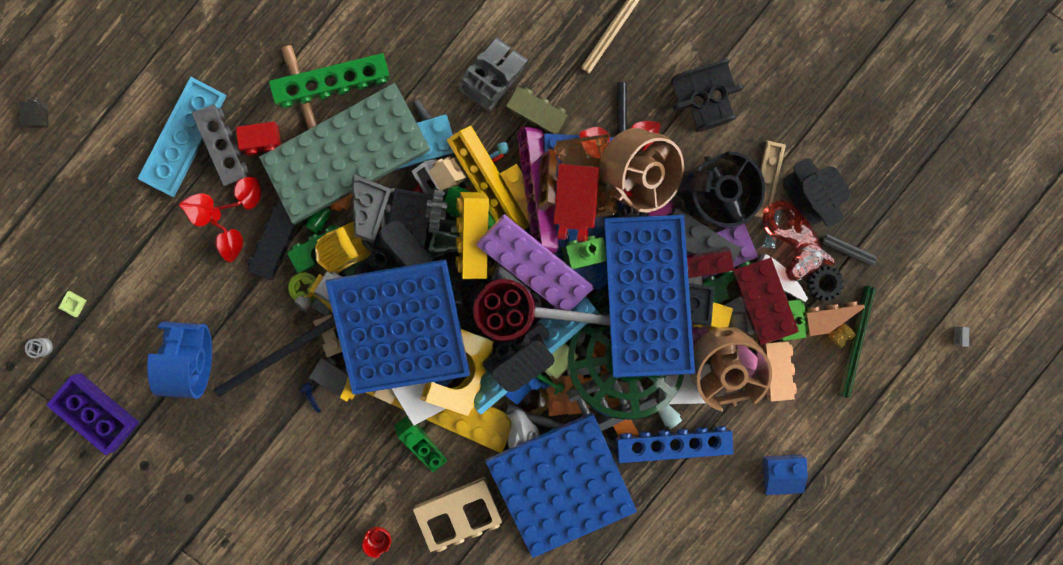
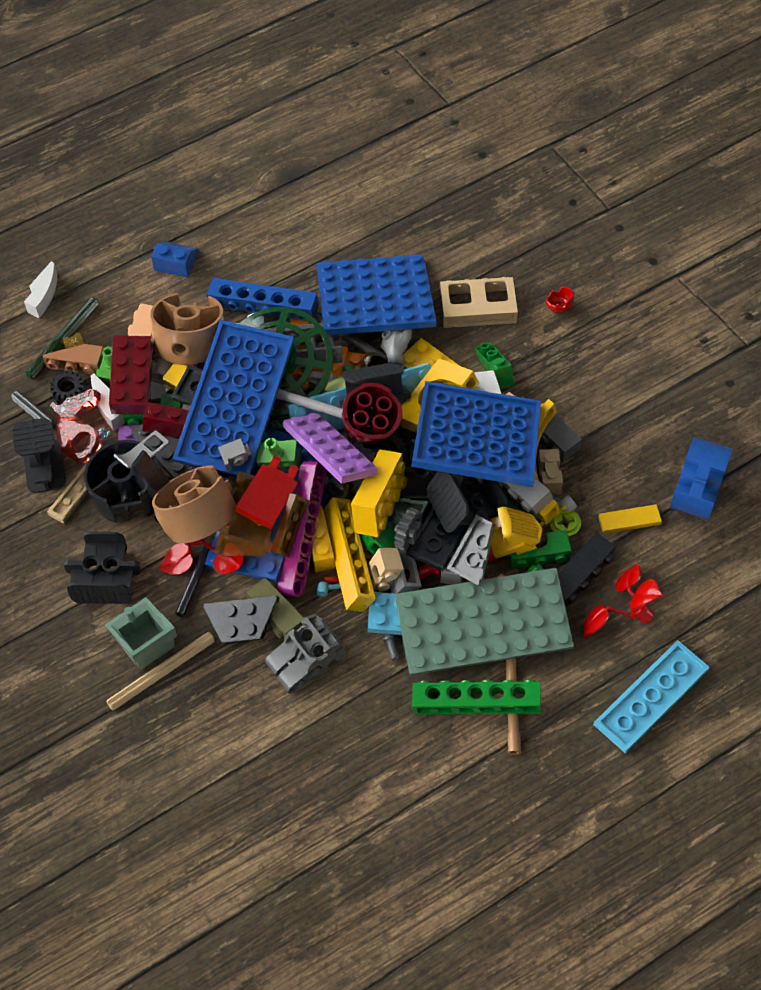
camera: 160 degrees left, 30 degrees down
flat silver brick [192,104,249,186] -> none
black piece [214,316,336,397] -> none
red brick [236,121,281,156] -> none
clear blue piece [299,383,321,413] -> none
none -> white slope [24,261,57,319]
none -> sand green piece [105,597,177,670]
none -> light grey piece [114,431,169,469]
none -> wing [203,596,280,644]
none -> light grey brick [218,438,251,472]
none -> yellow tile [598,504,662,534]

